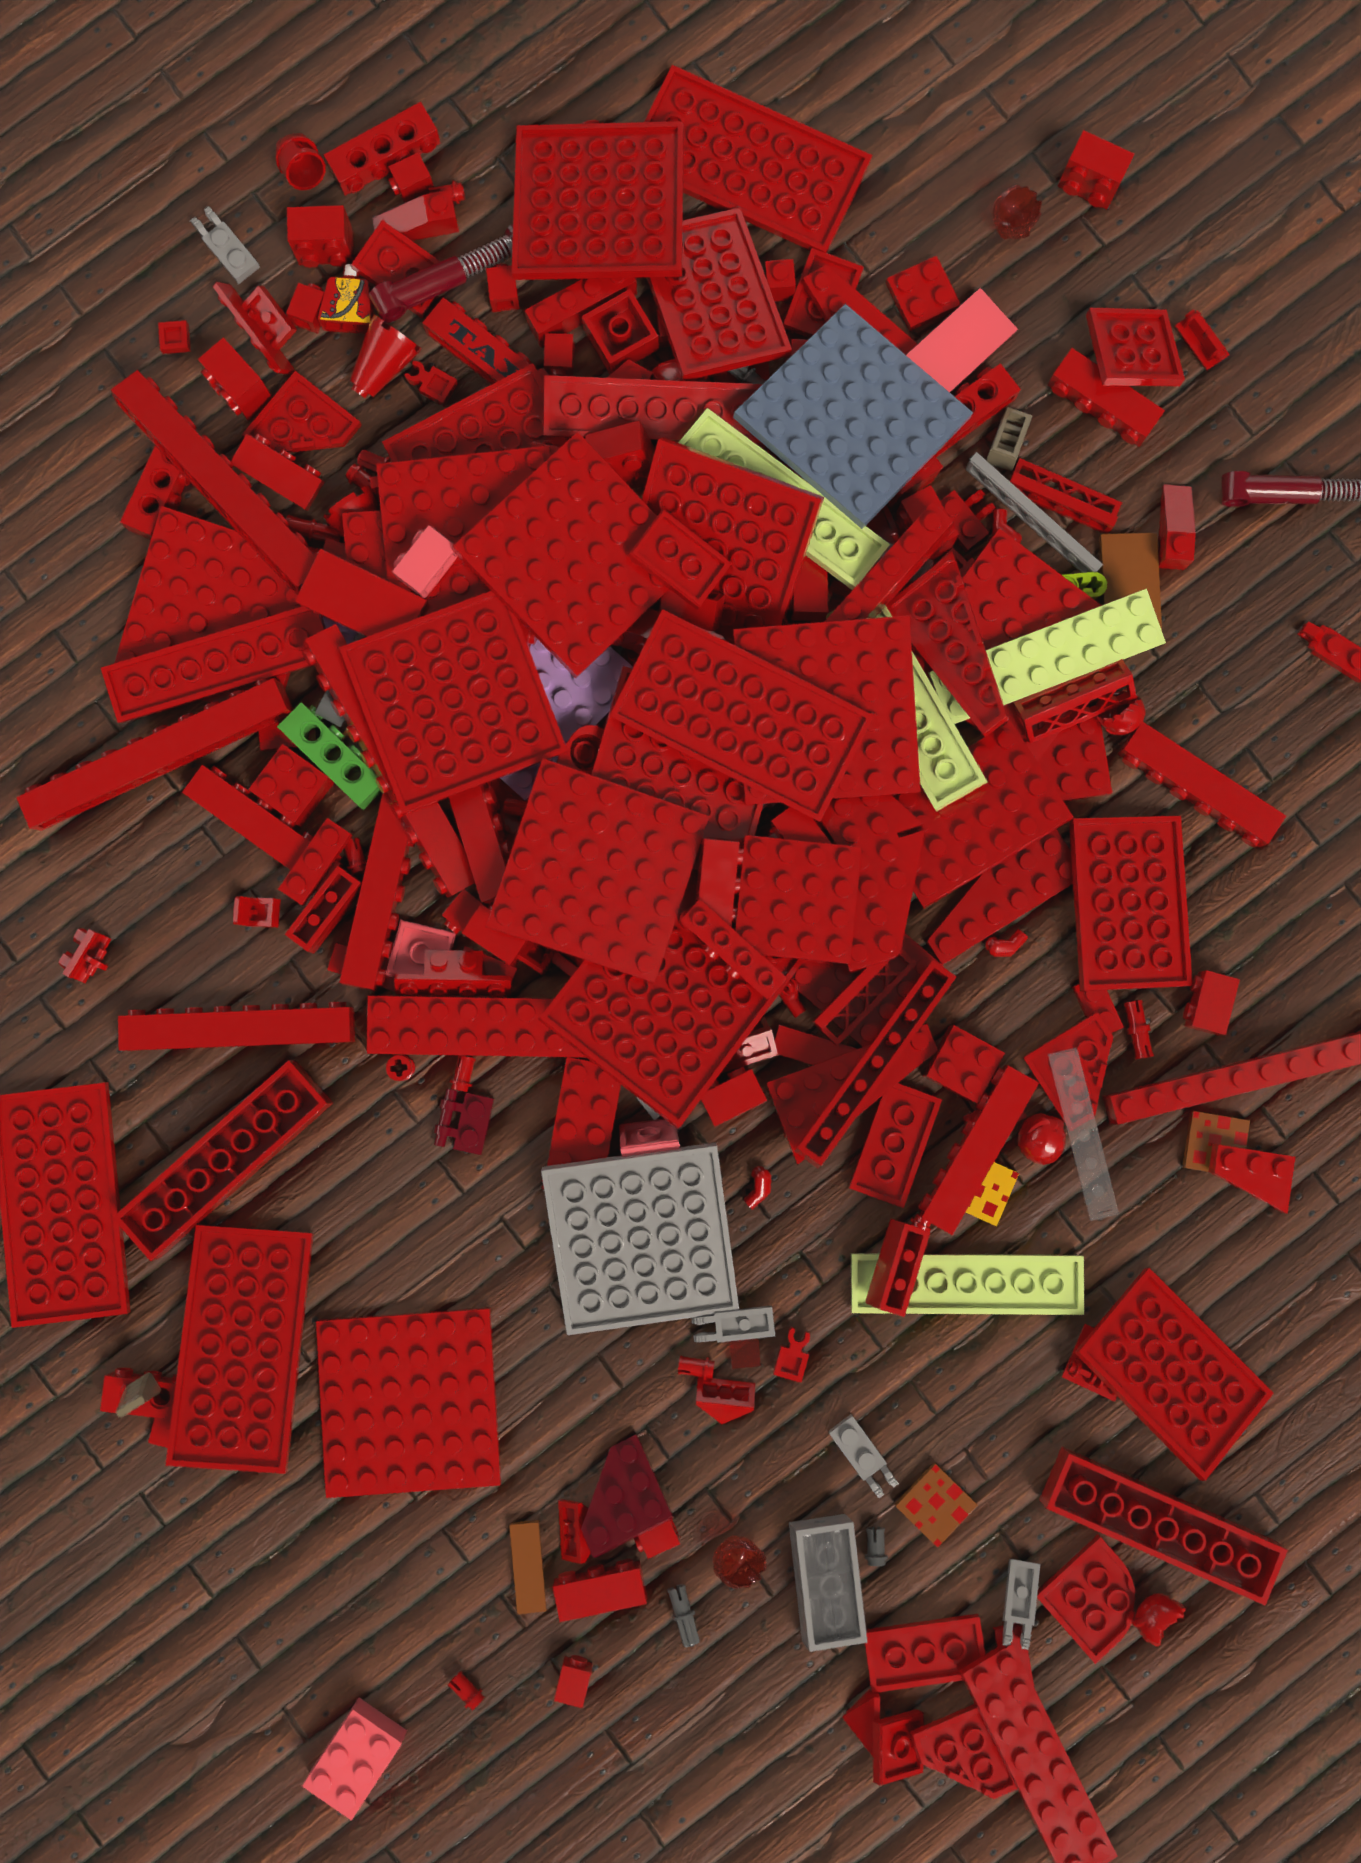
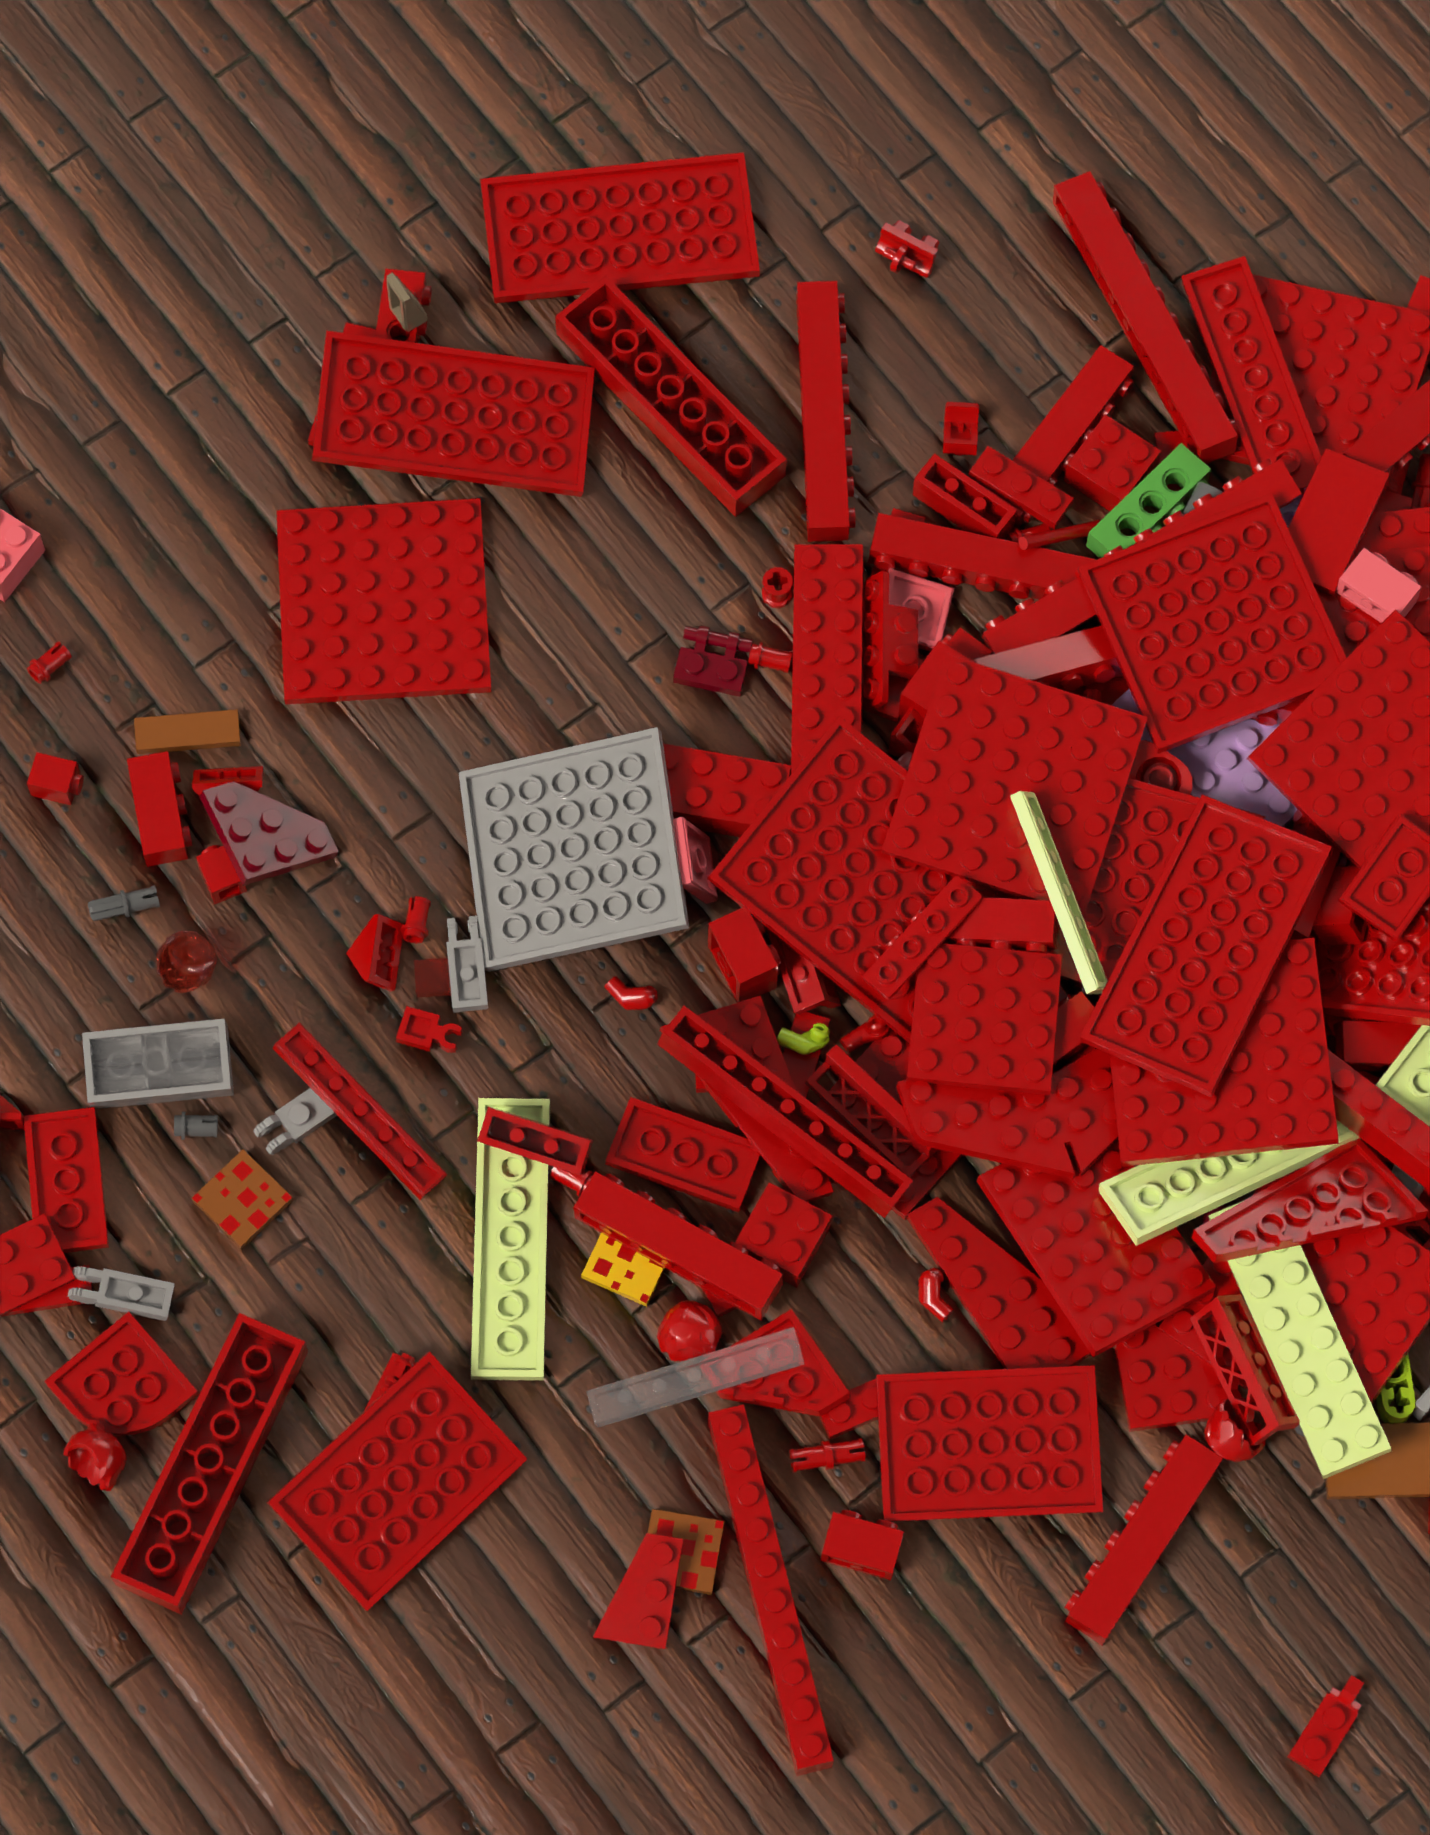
camera: 90 degrees right, 15 degrees down
none -> red tile [272,1022,448,1201]
none -> lime arm [777,1023,830,1055]
none -> yellowish green tile [1010,791,1108,994]
none -> red bar [1019,520,1101,550]

